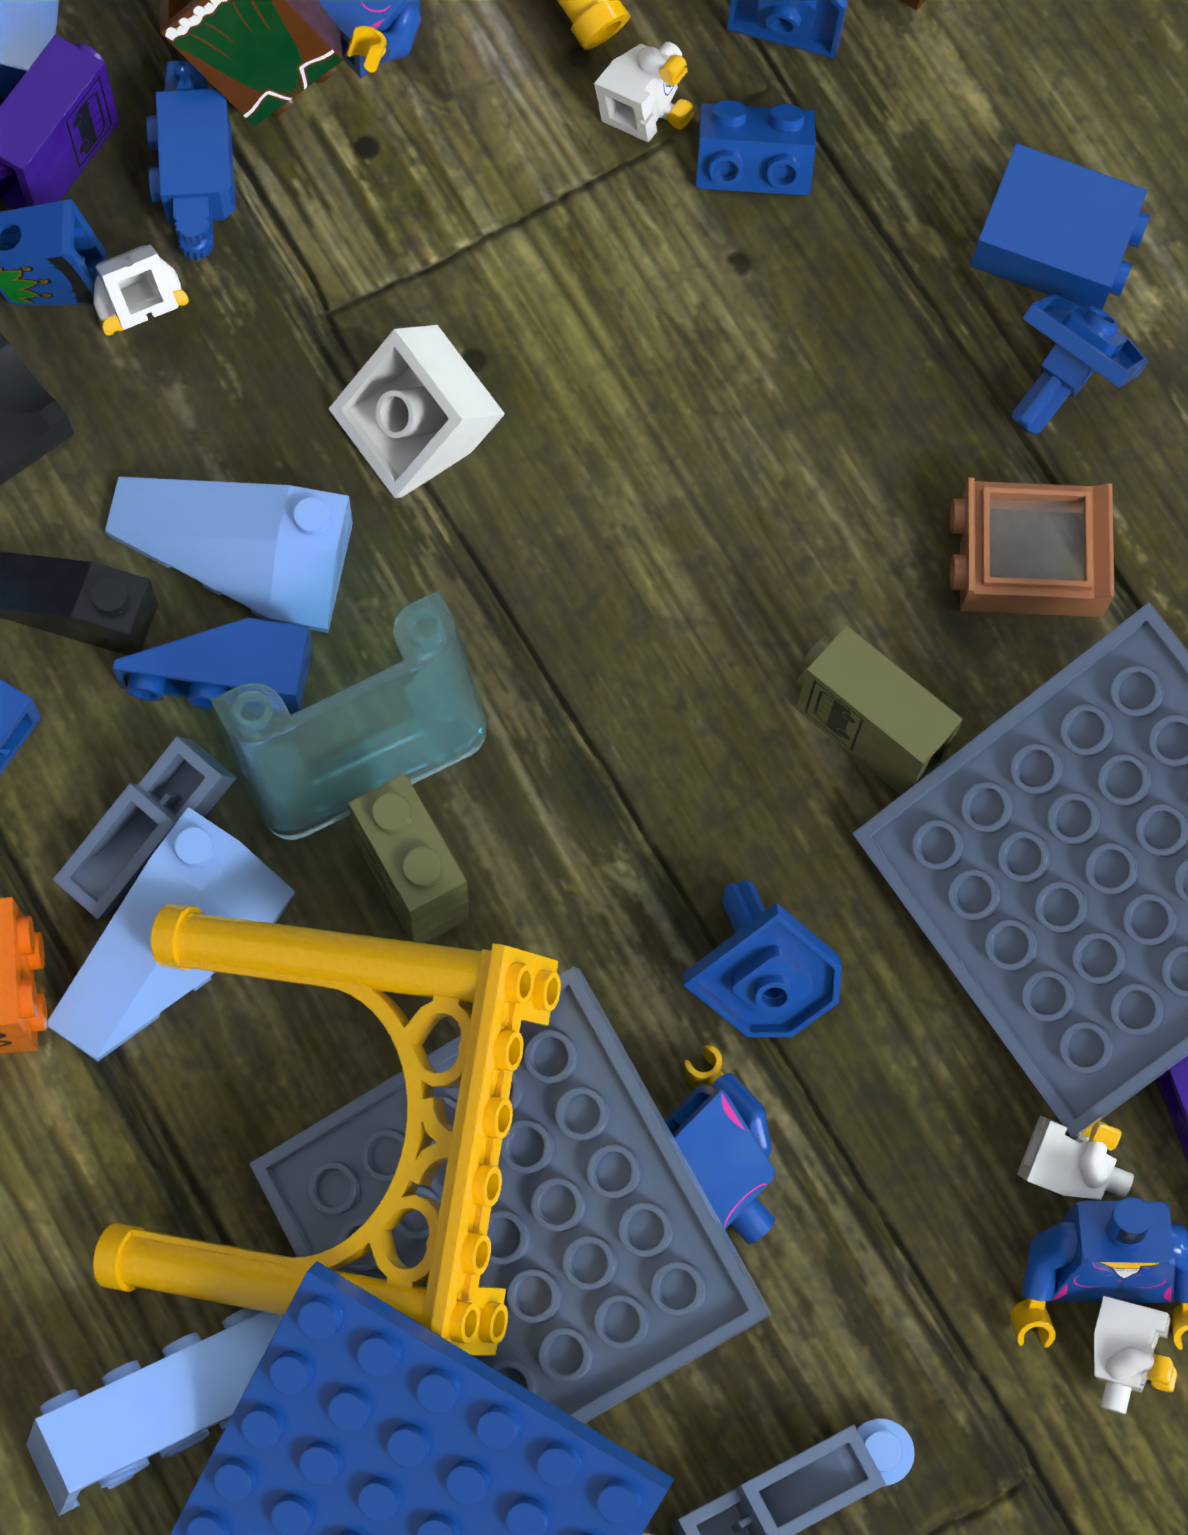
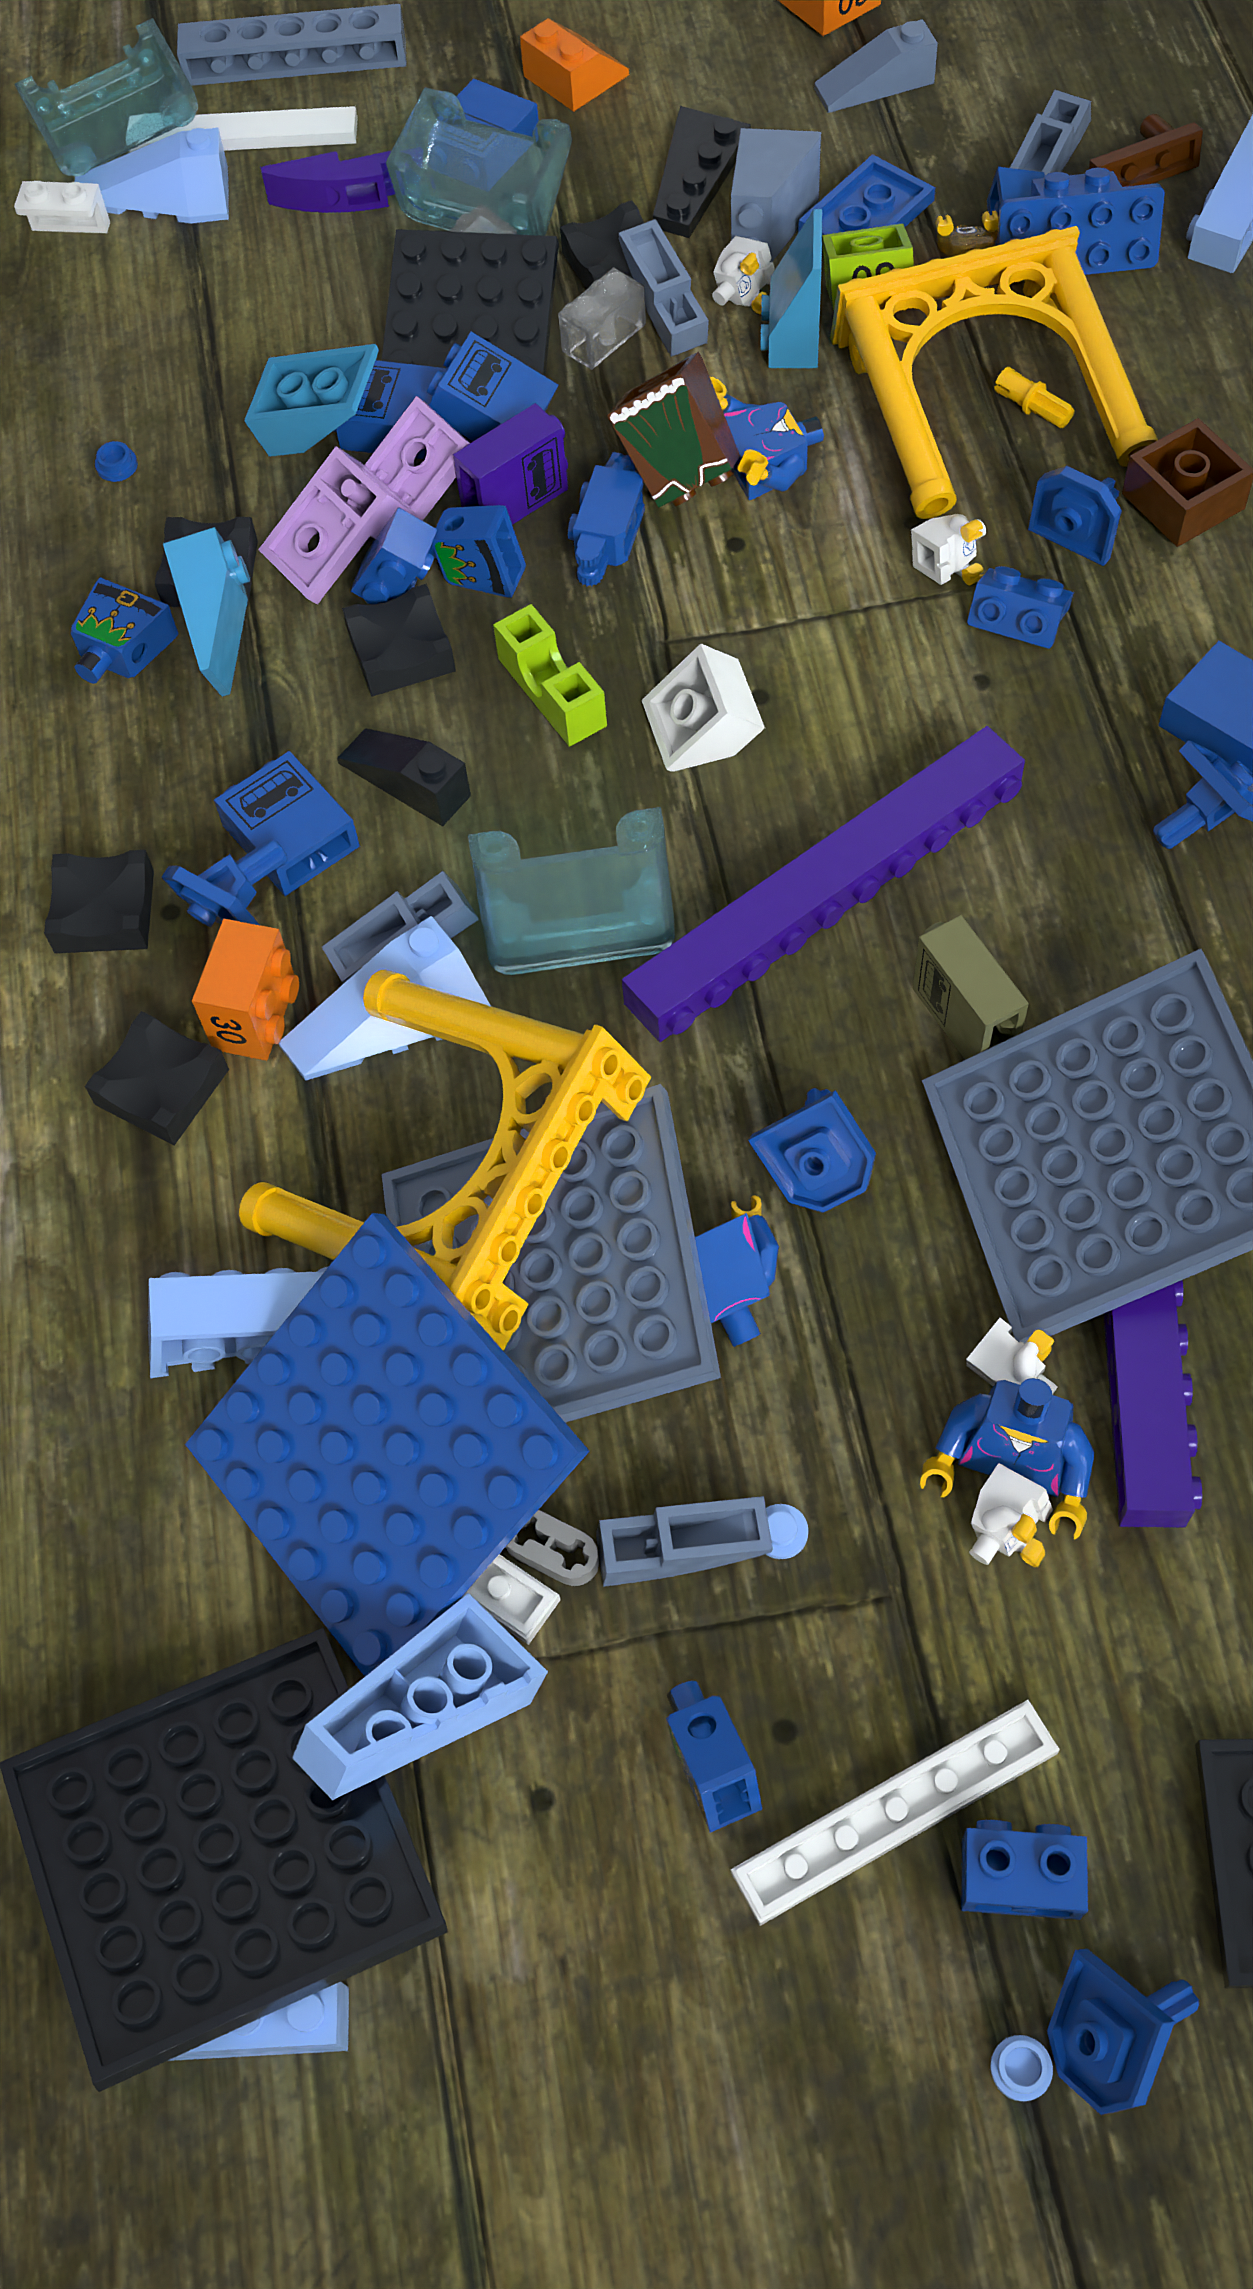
camera: 30 degrees right, 10 degrees down
white piece [93,245,189,336] -> none
light blue wedge [105,477,353,633] -> none
blue slope [113,618,313,719] -> none
olive brick [348,773,469,943] -> none
nougat window [950,477,1114,617] -> none
none -> lime arch [493,604,607,747]
none -> dark purple brick [622,726,1025,1043]

